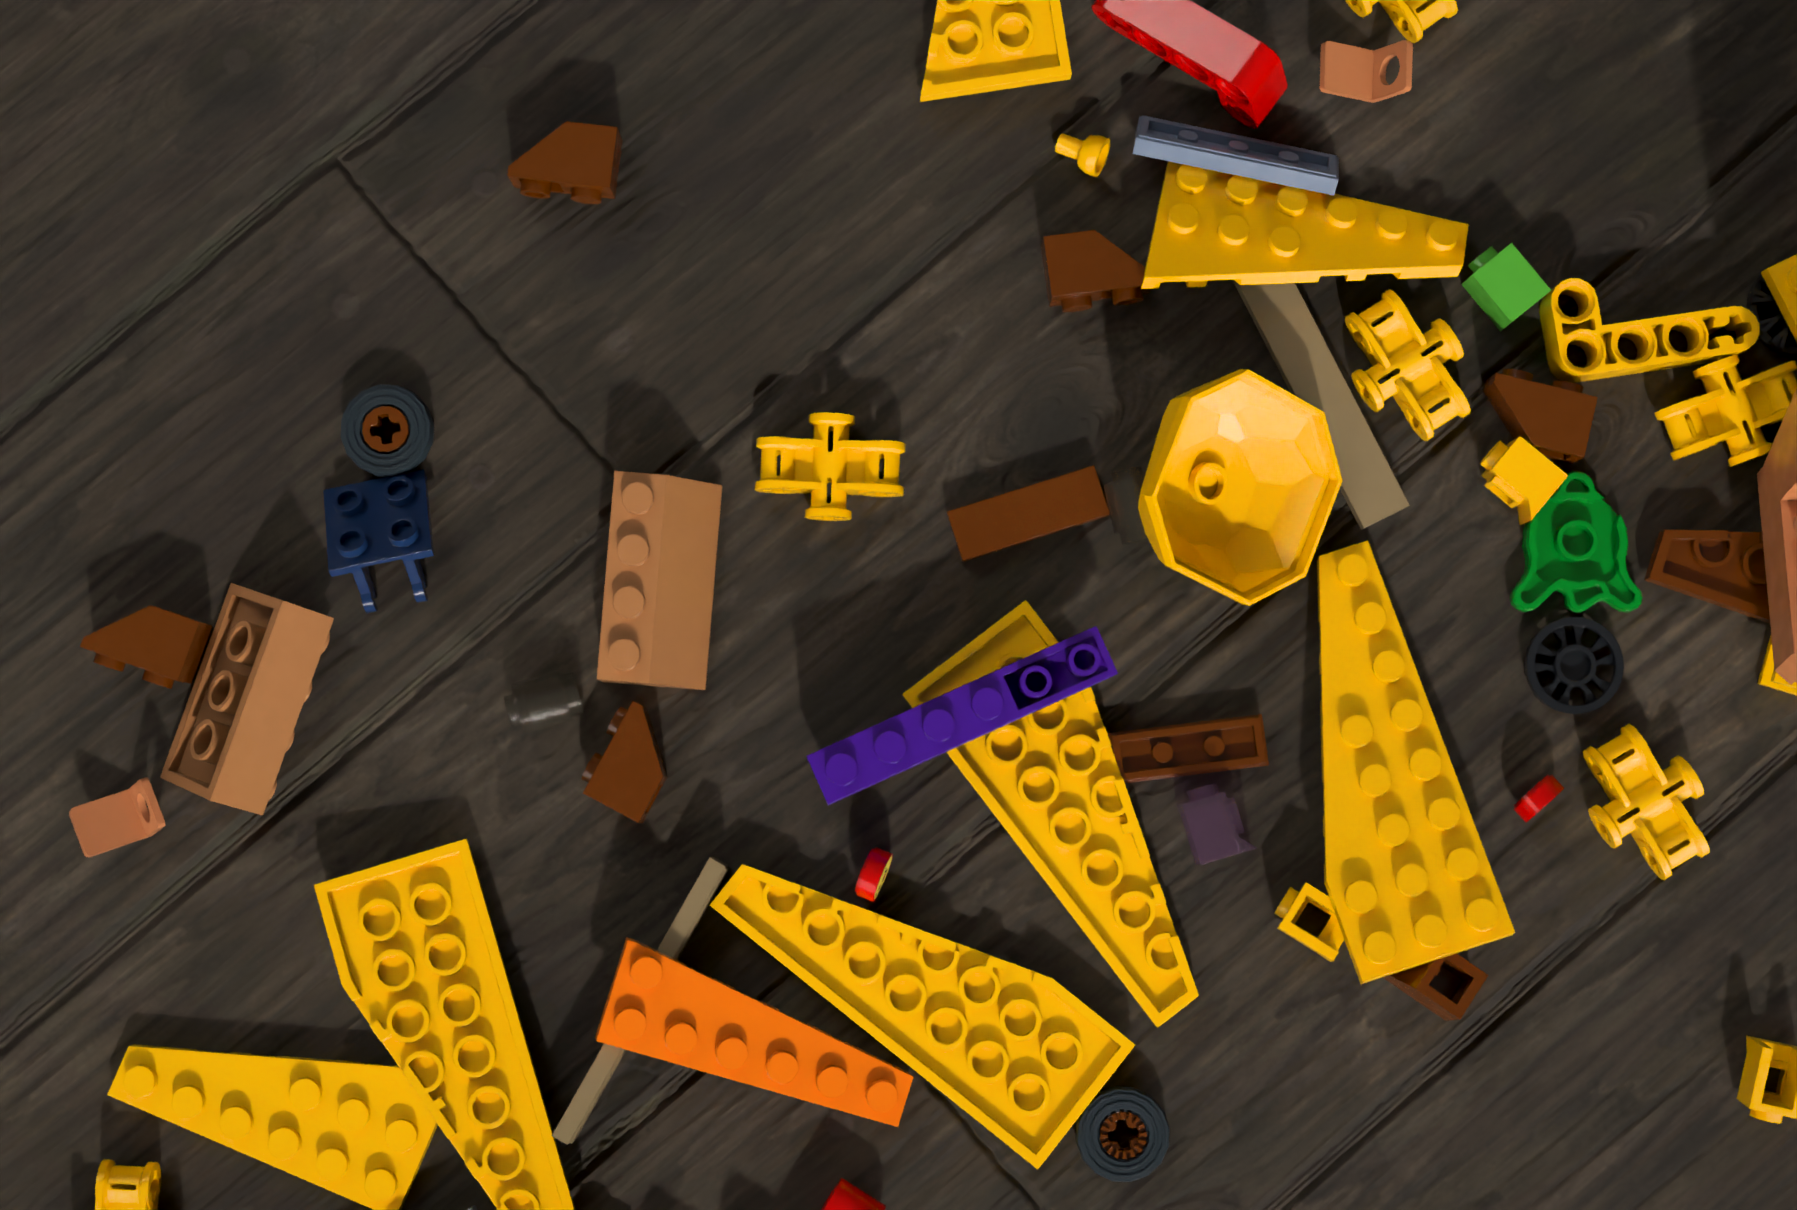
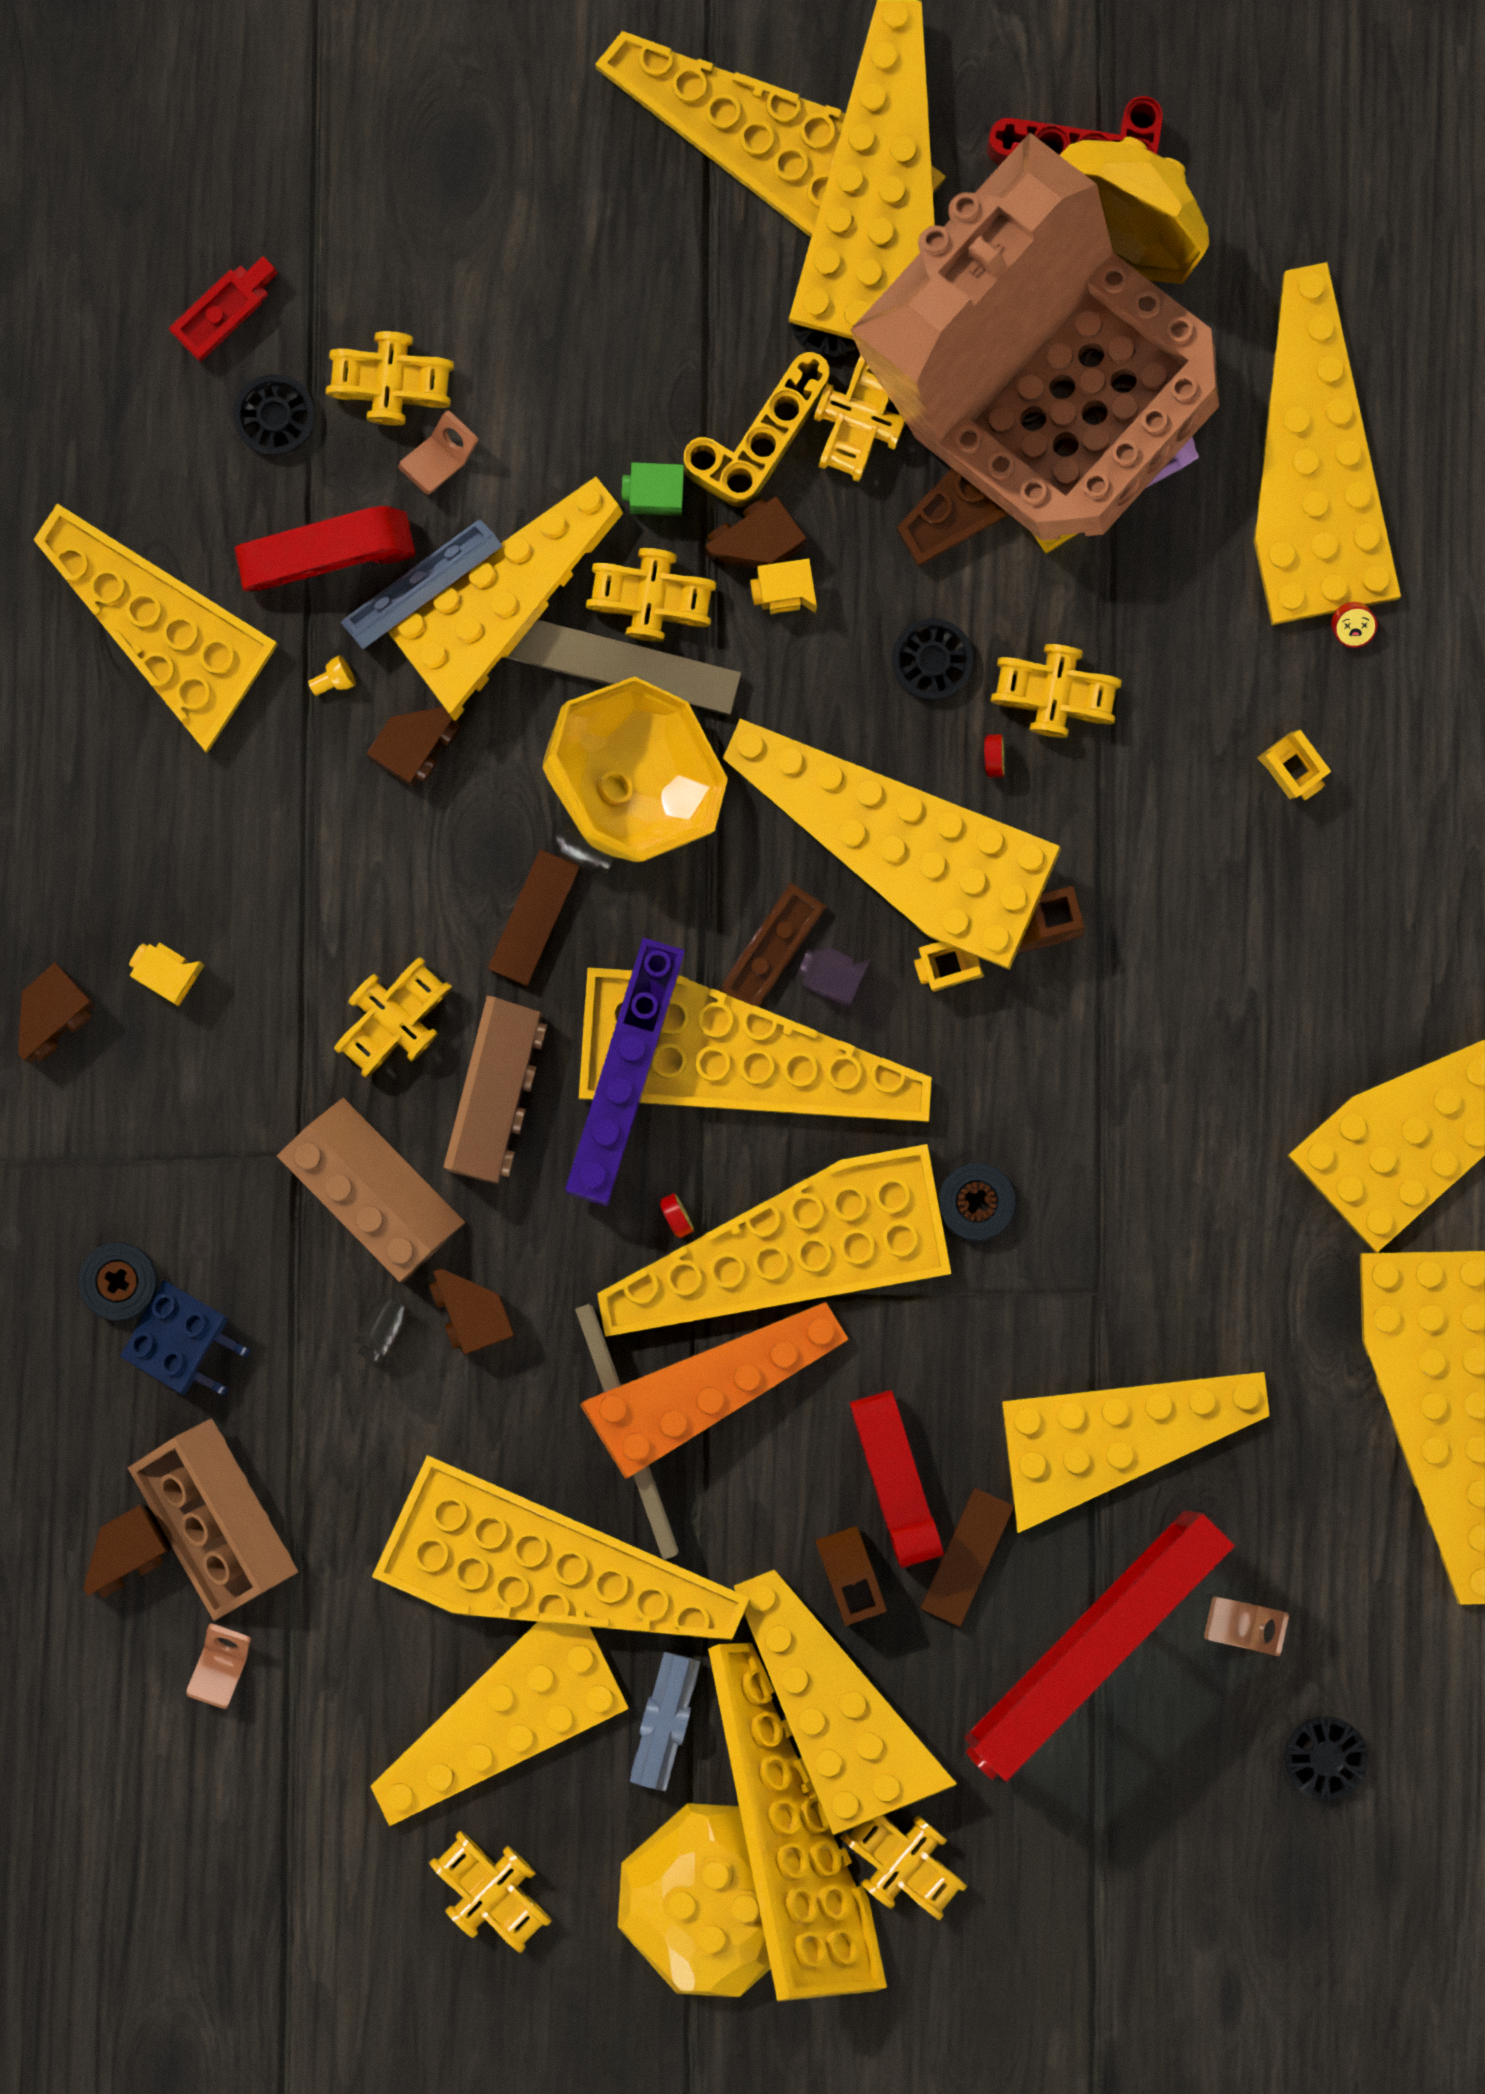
camera: 55 degrees left, 0 degrees up
green tile [1509,471,1643,613] -> none
none -> yellow window [129,942,205,1007]
none -> medium nougat slope [443,995,547,1185]

